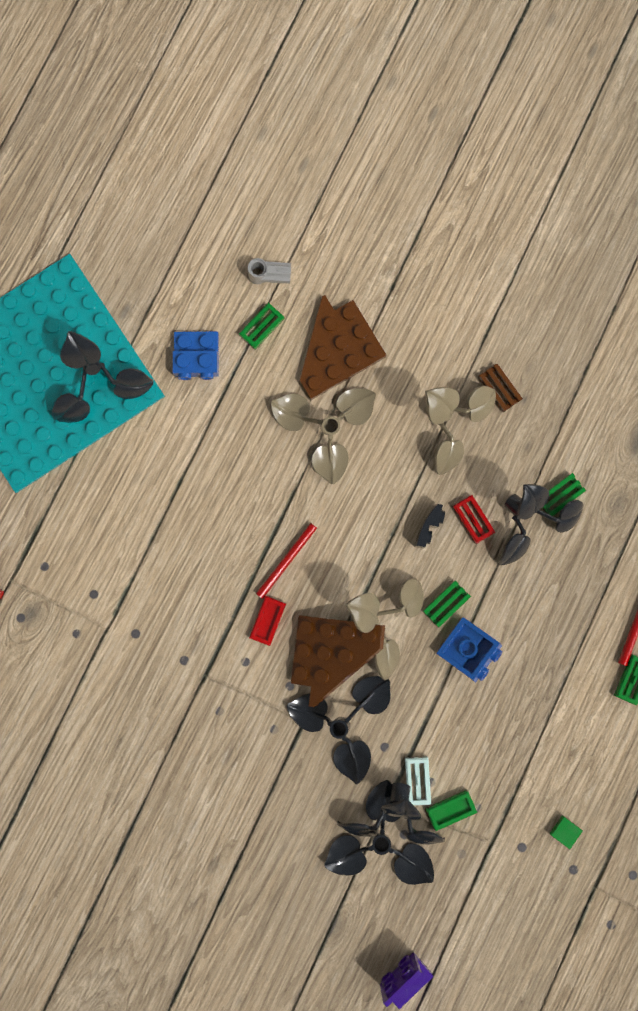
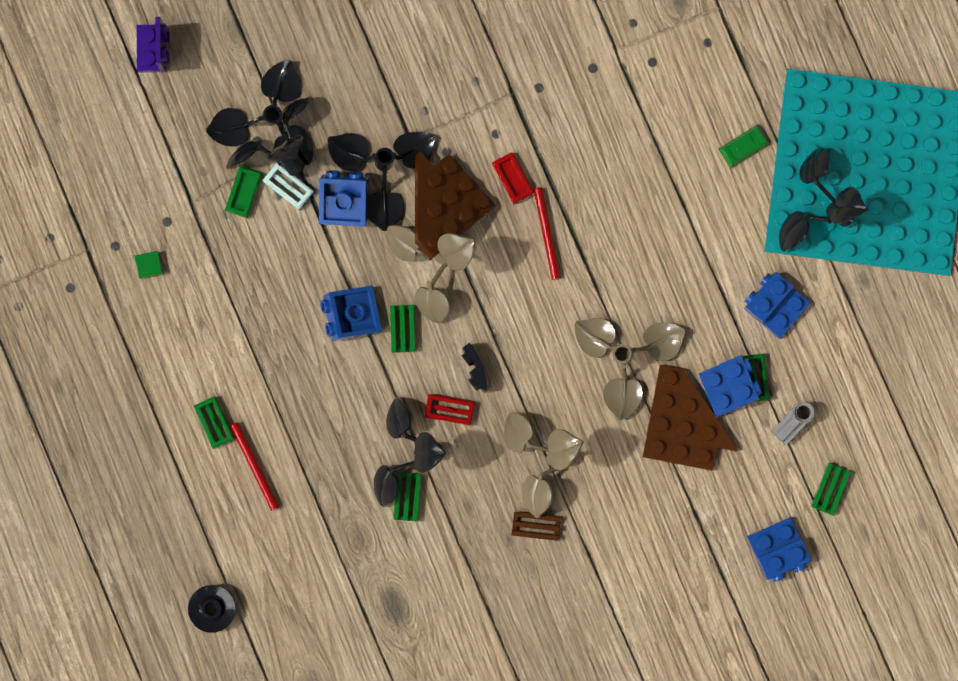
camera: 130 degrees right, 0 degrees up
none -> blue plate [319,170,369,227]
none -> blue plate [699,355,762,417]
none -> green tile [718,124,770,168]
none -> blue plate [746,517,811,582]
none -> green tile [810,463,851,516]

